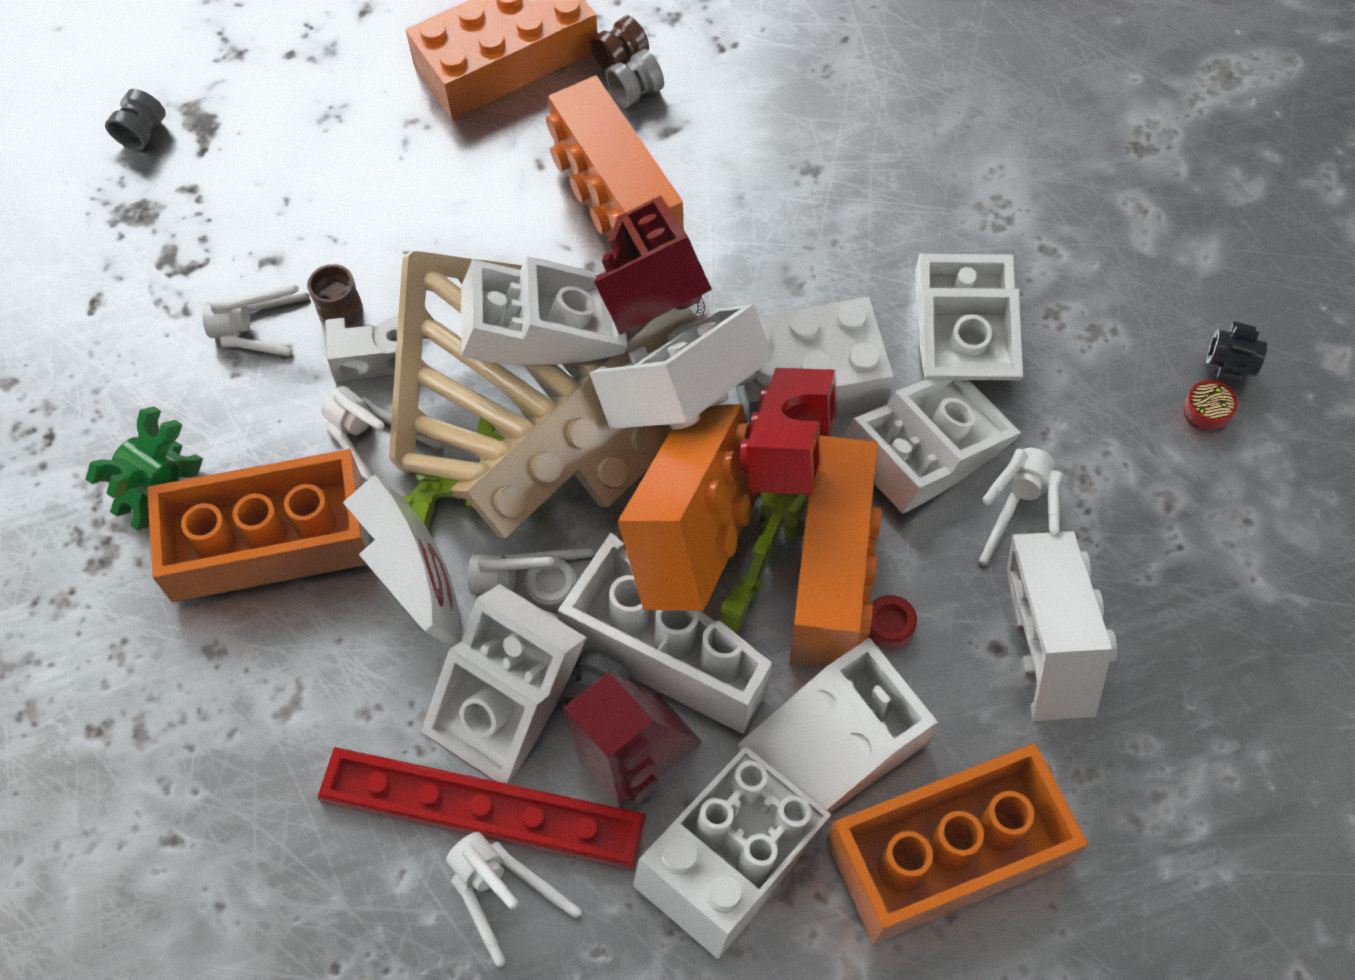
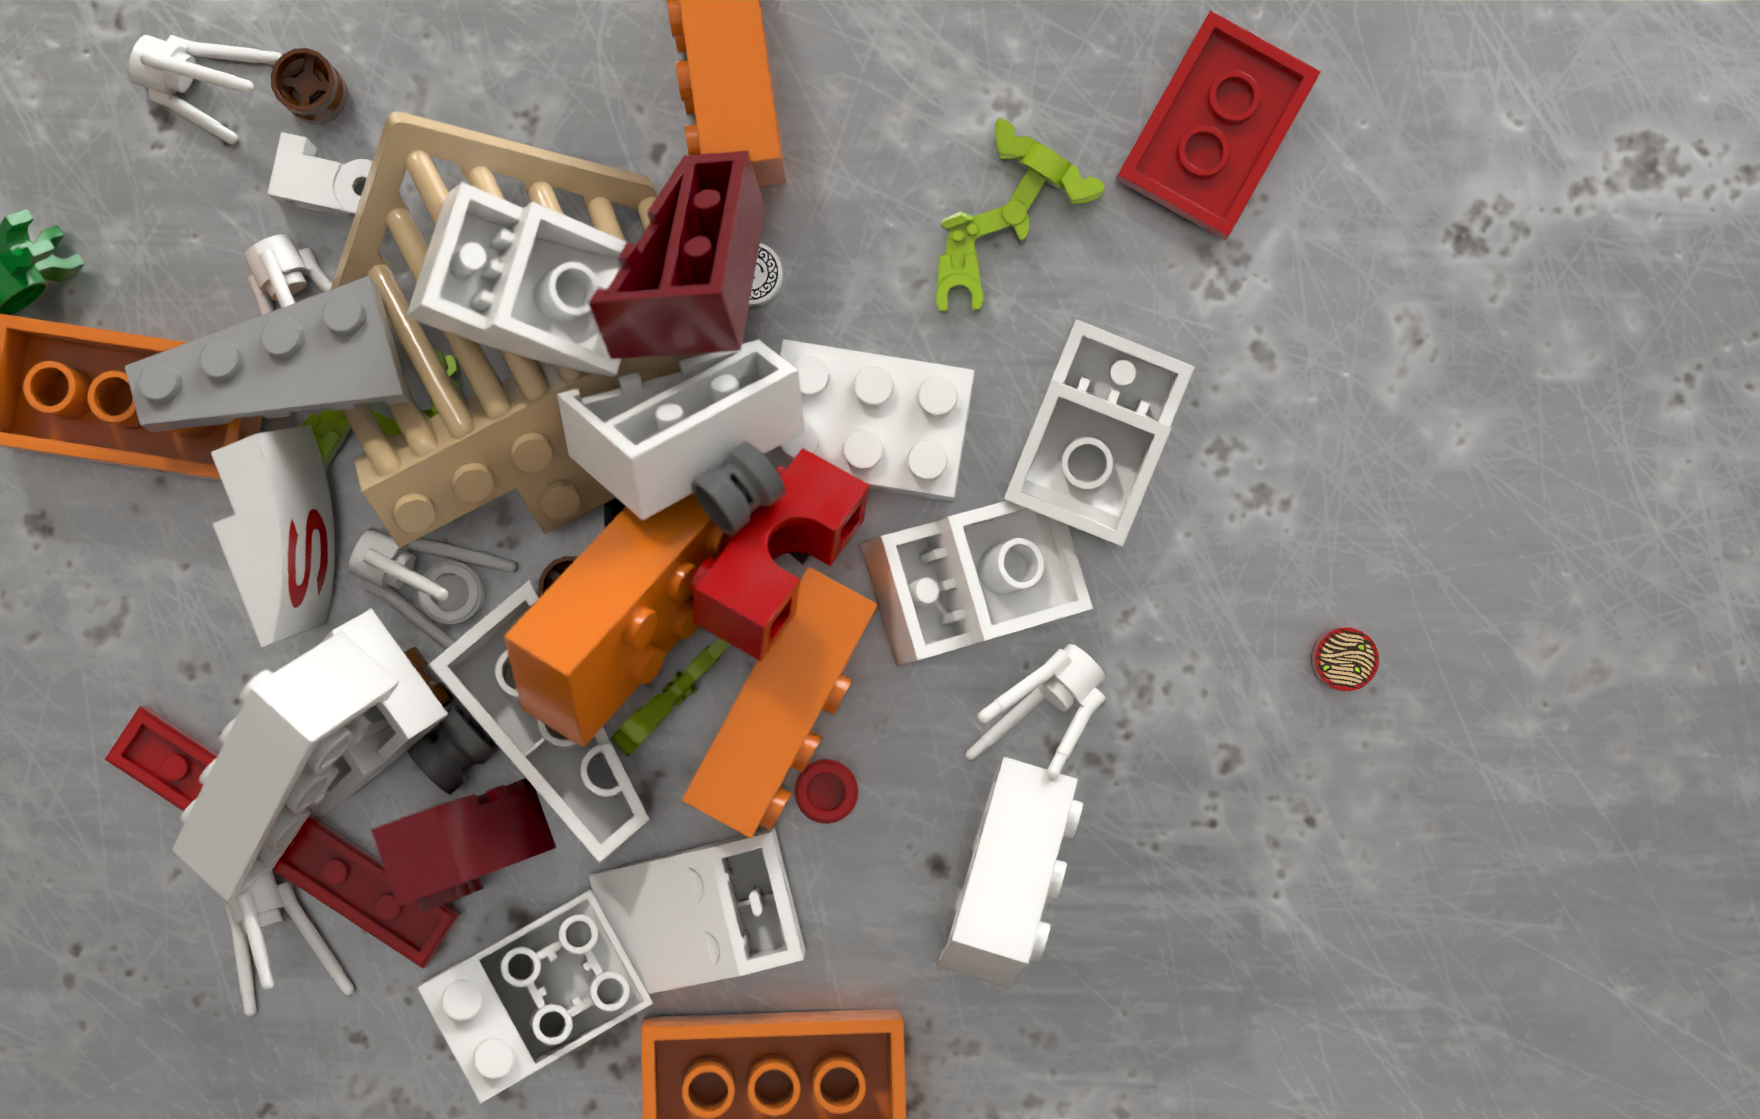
camera: 20 degrees right, 25 degrees up
black gear [1206,321,1267,385] -> none
none -> light grey wing [125,276,412,432]
none -> white wedge [172,631,399,902]
none -> dark grey wheel [691,441,786,536]
none -> lime piece [936,118,1105,312]
none -> red plate [1116,10,1321,241]

